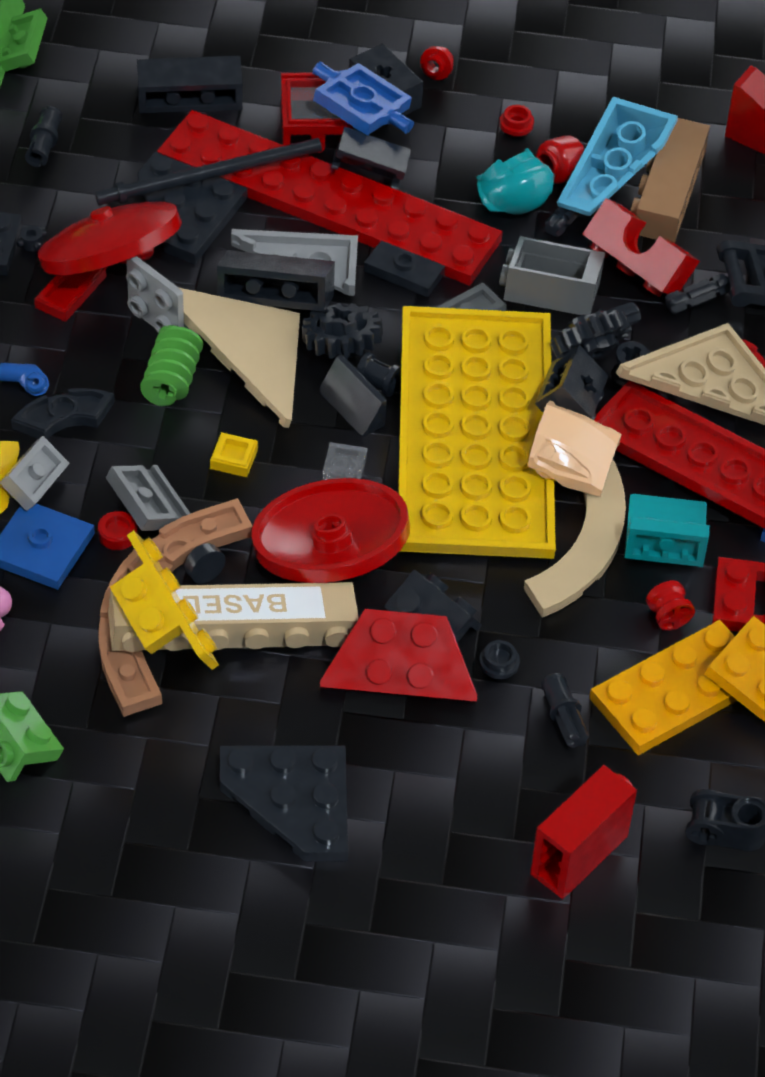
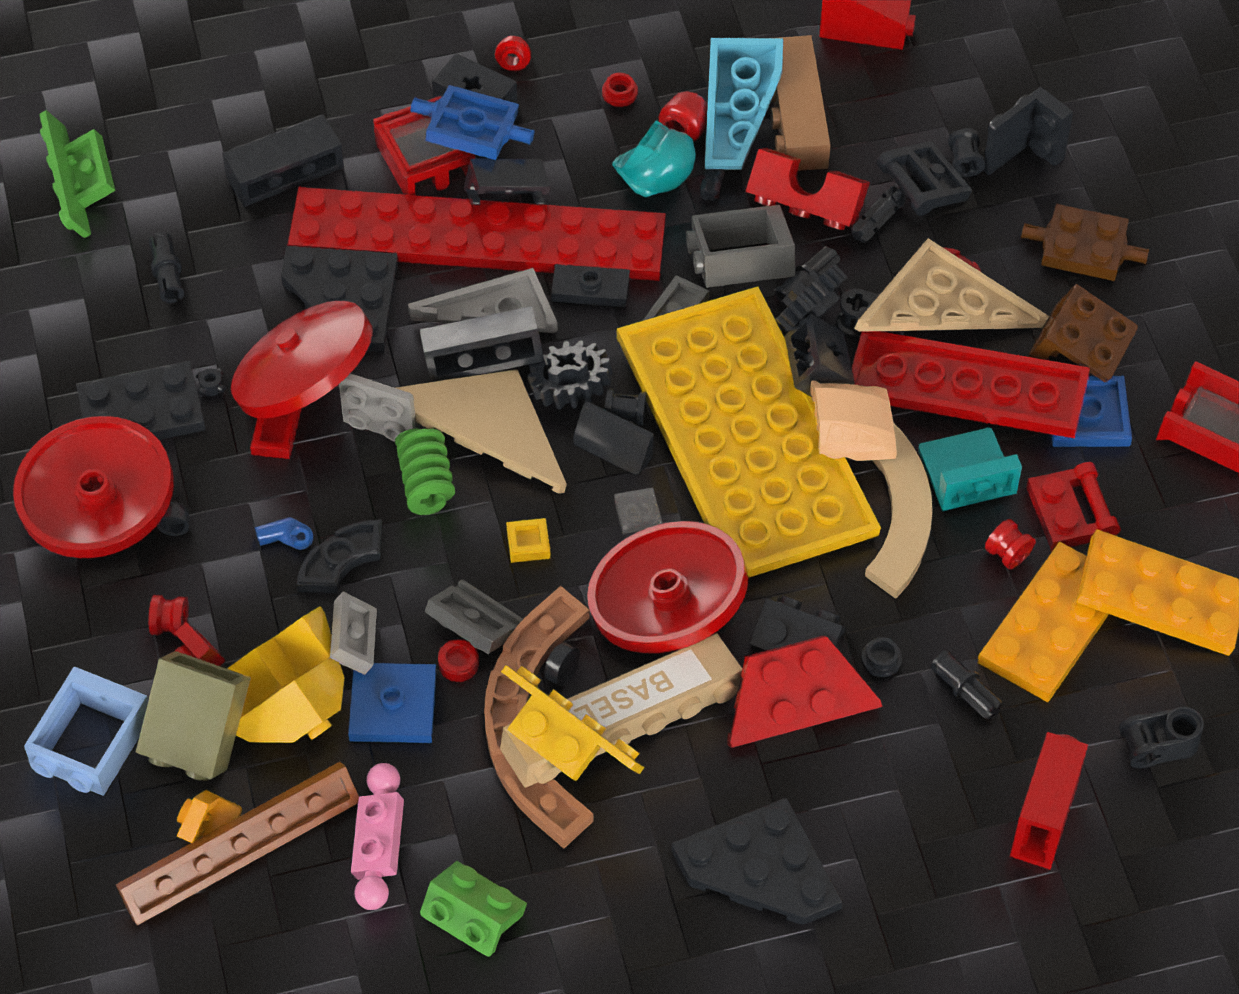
camera: 20 degrees left, 5 degrees up
black bar [95,138,322,206] -> none

